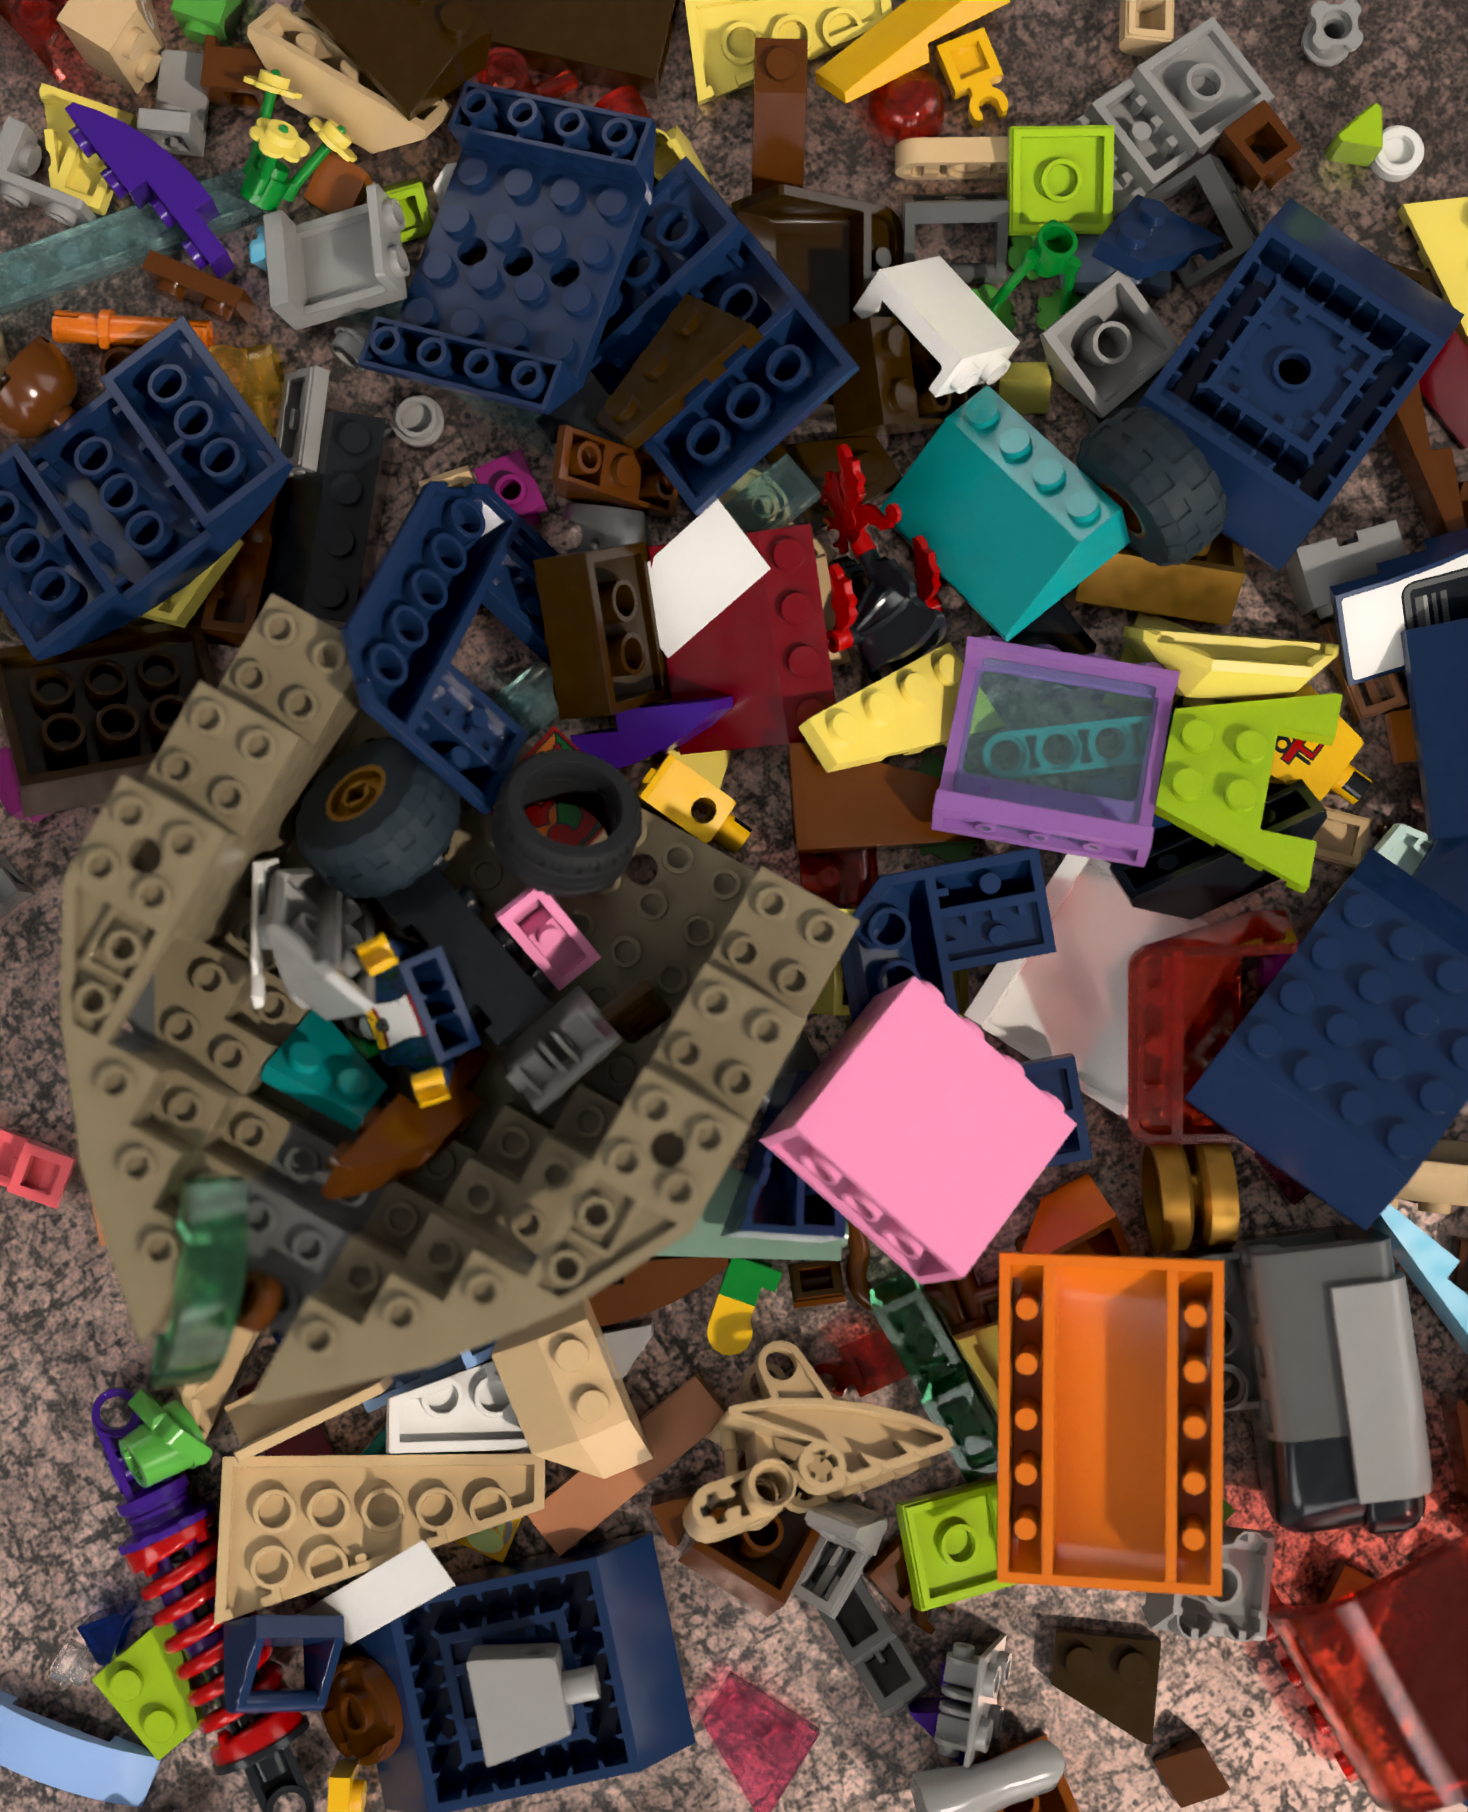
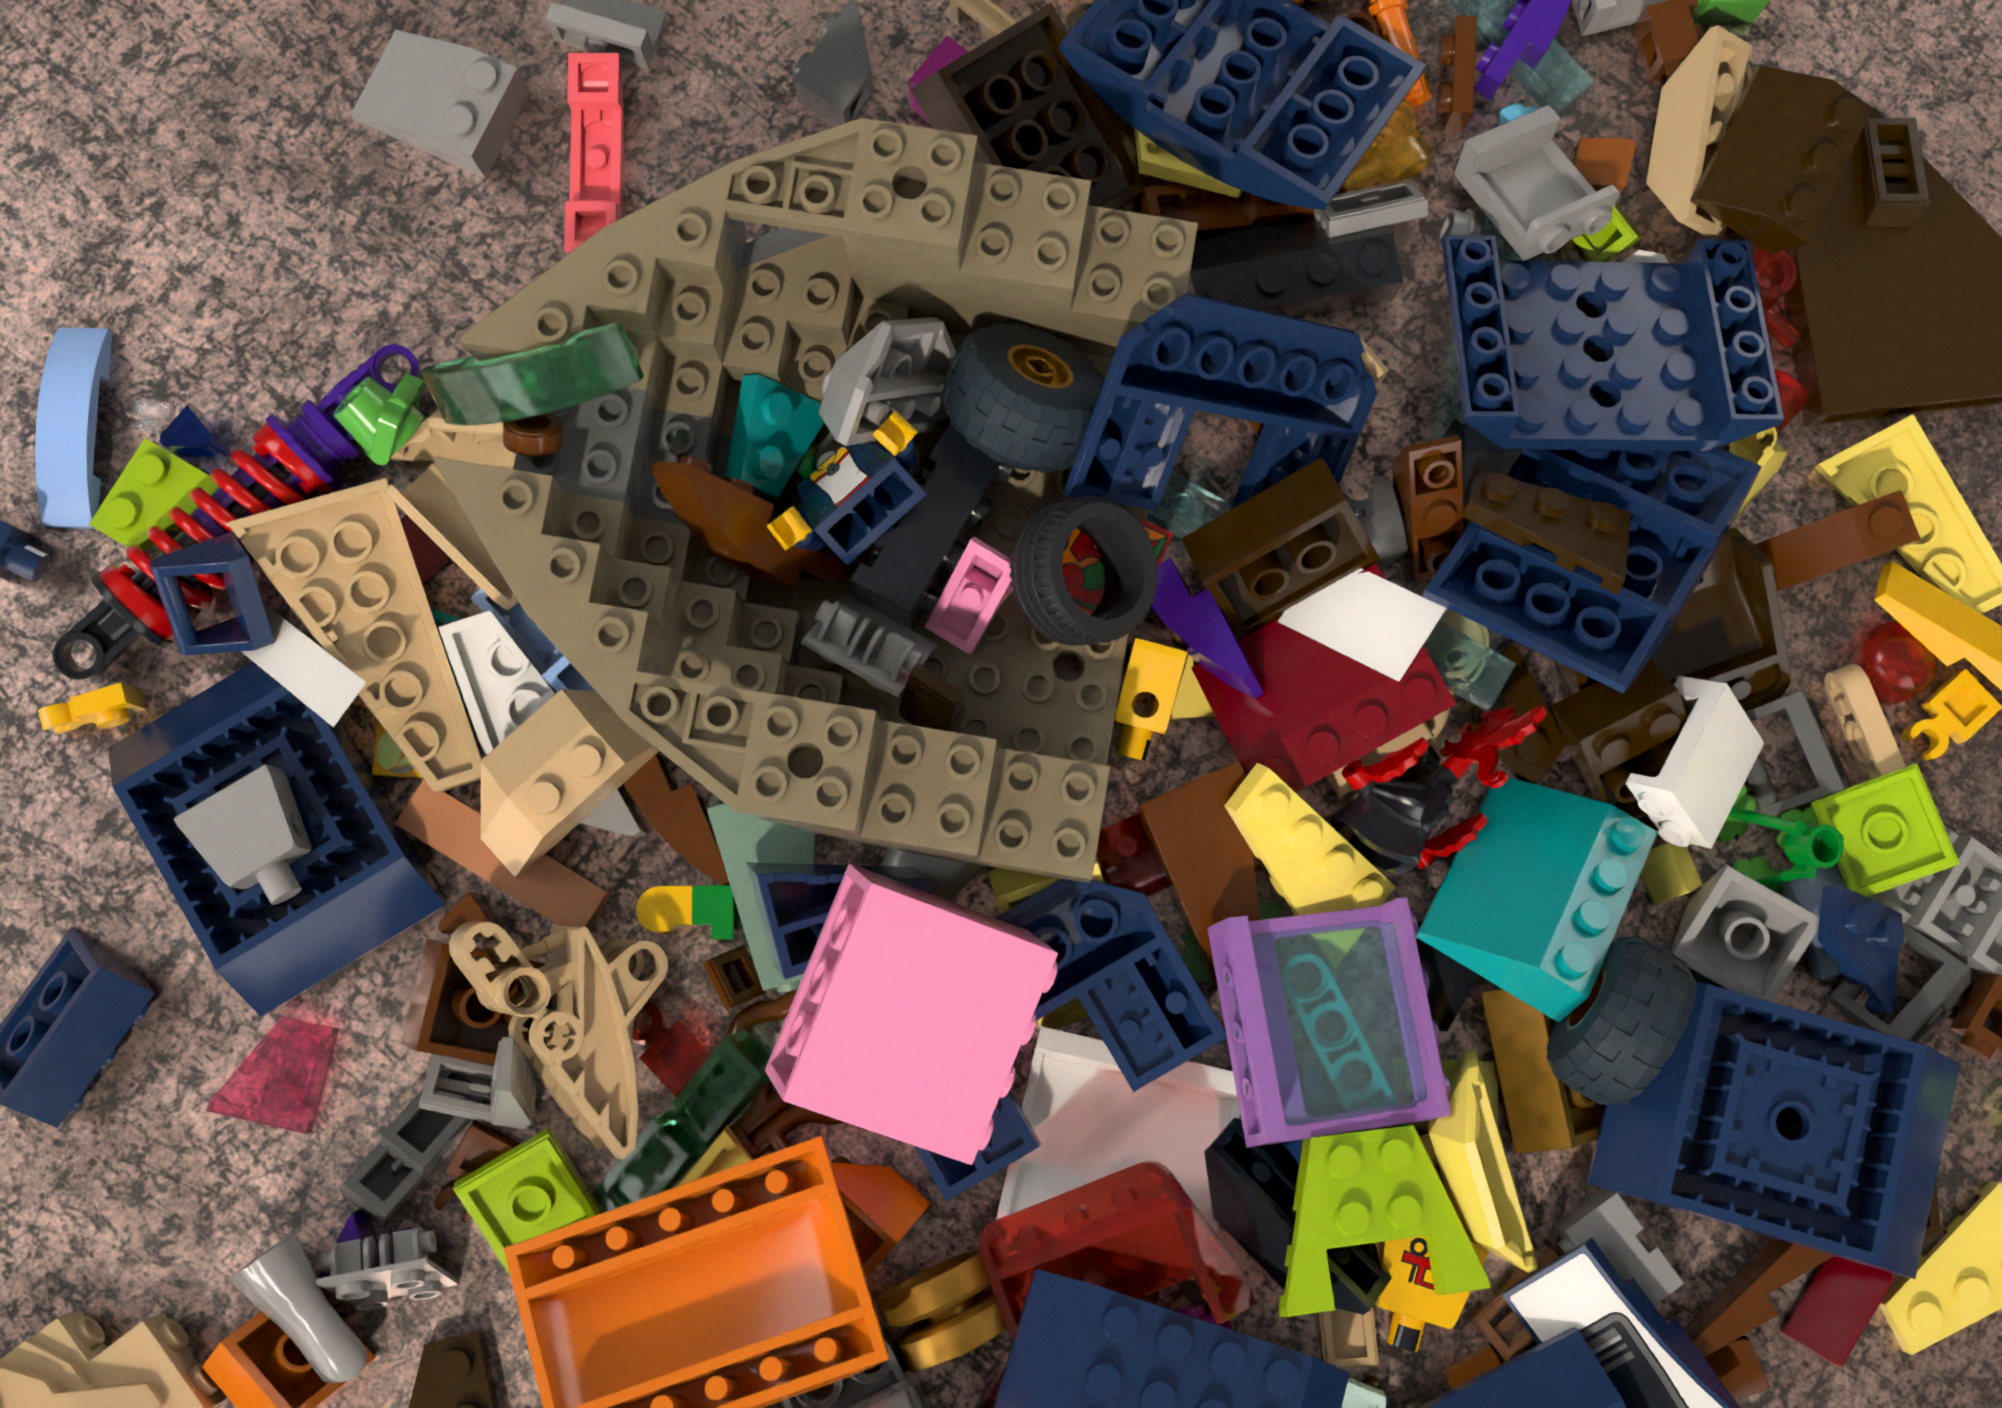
camera: 65 degrees right, 5 degrees down
plant [239,69,357,212] -> none
white piece [251,858,280,1009] -> none
reddish brown tile [321,1654,404,1767] -> none
light grey plate [393,395,445,447] -> none
magenta brick [473,449,550,531] -> none

